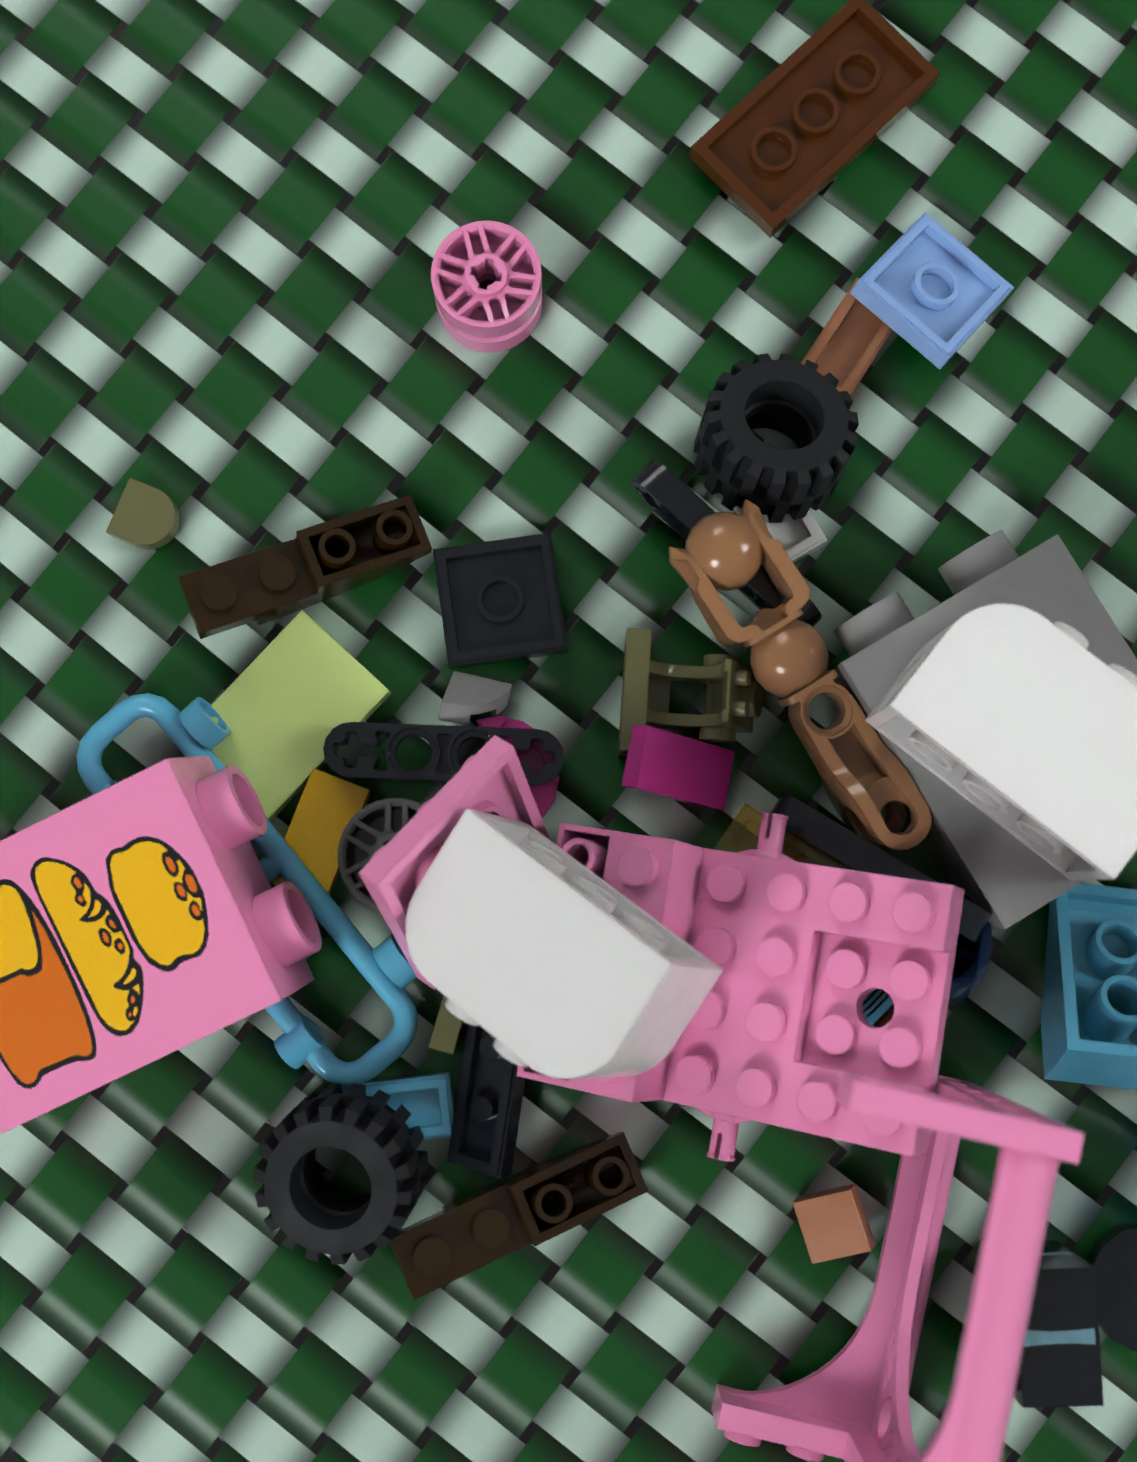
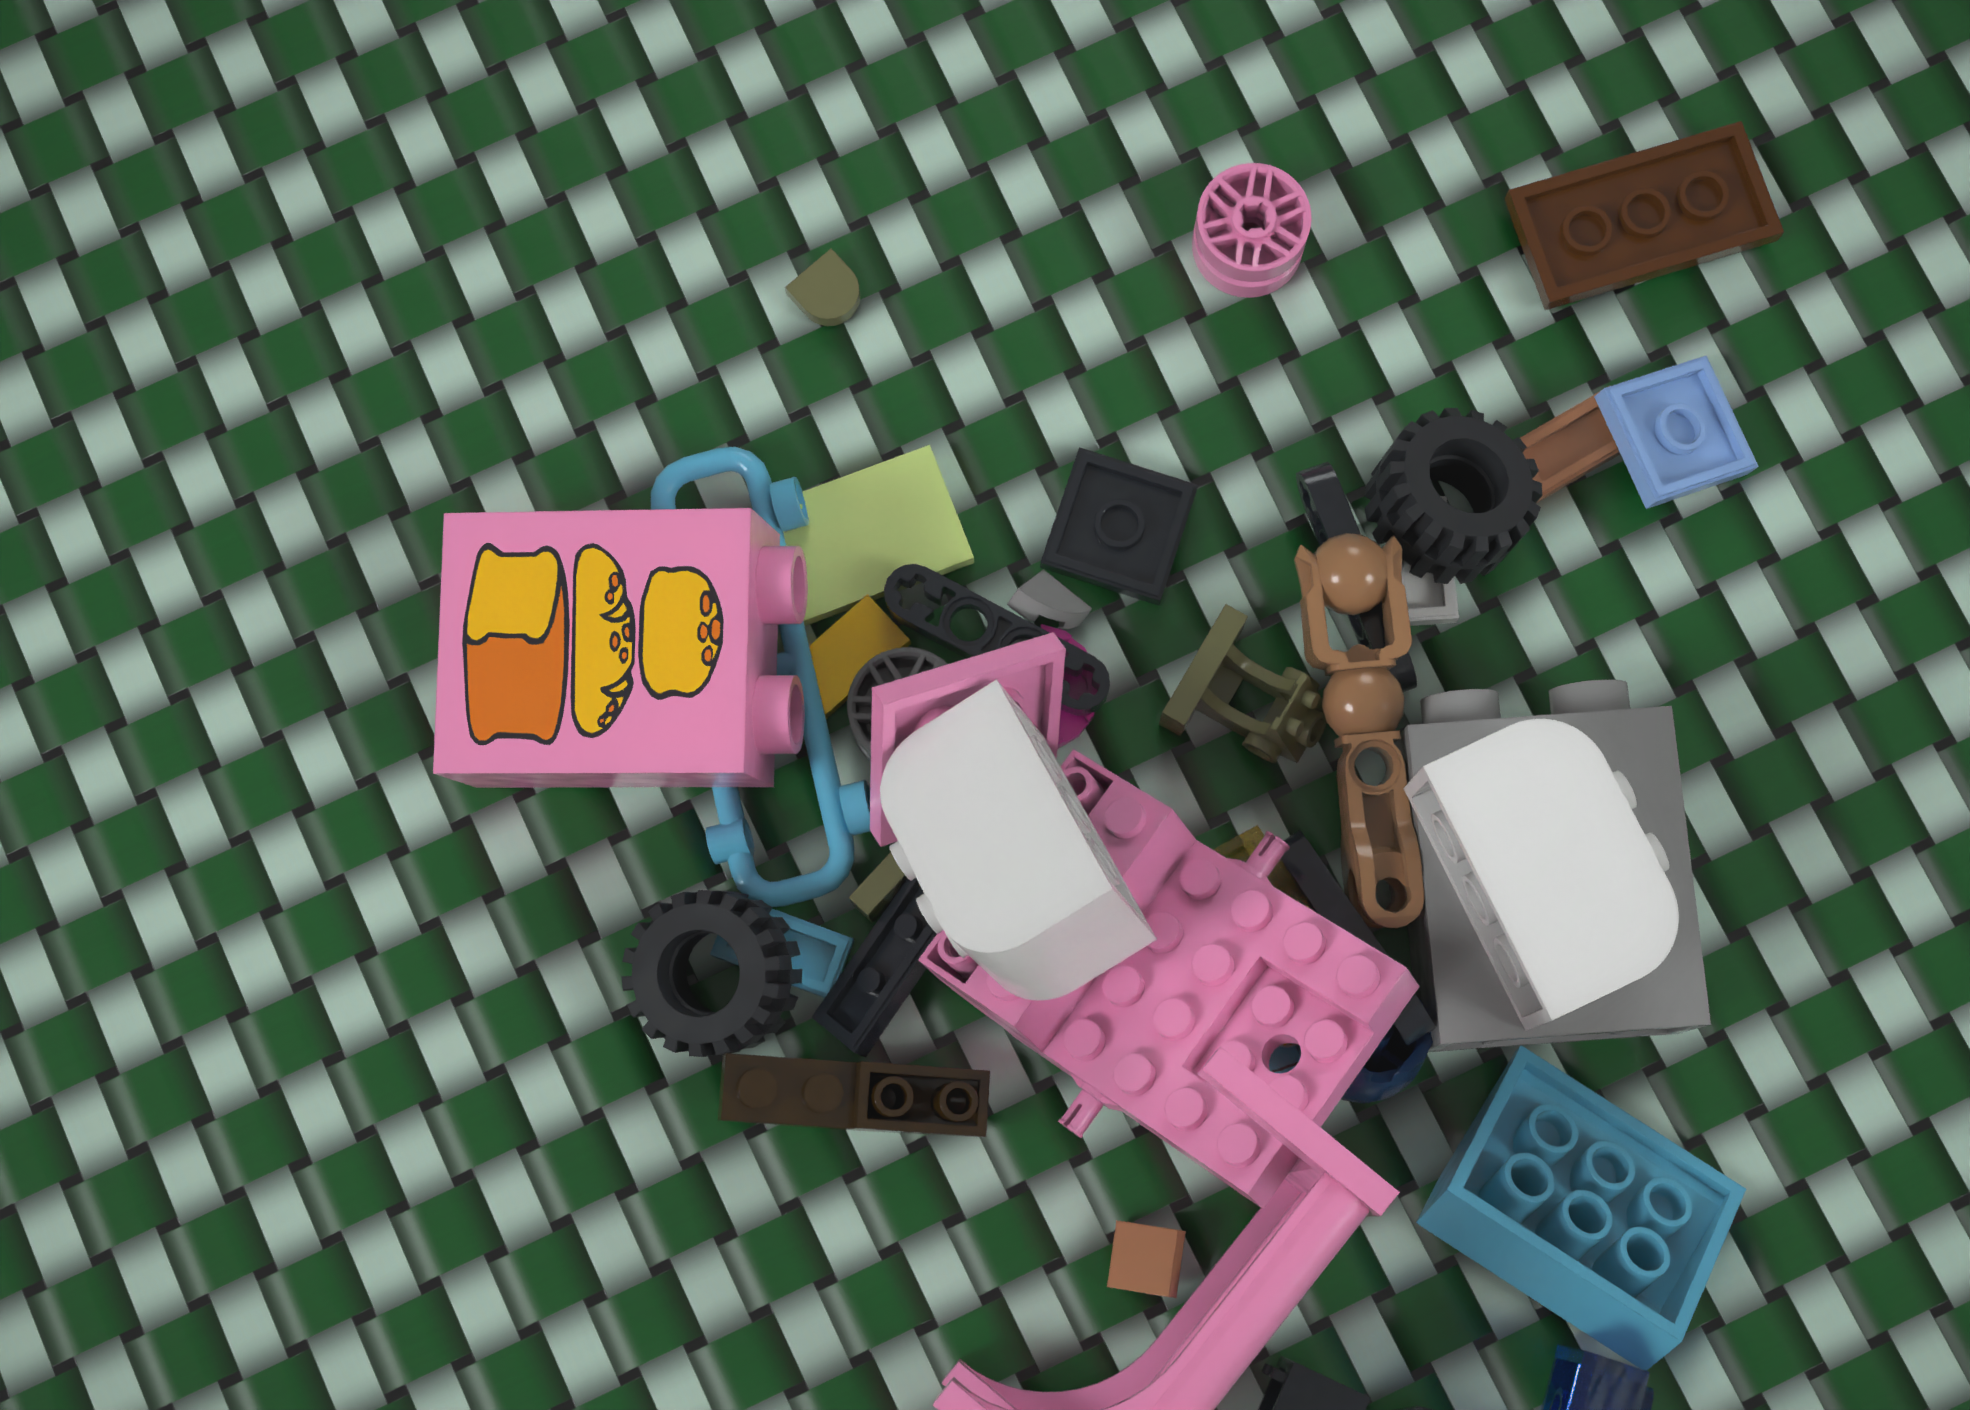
camera: 30 degrees right, 5 degrees down
dark brown slope [178,494,432,639] -> none
dark pink tile [621,725,735,811] -> none

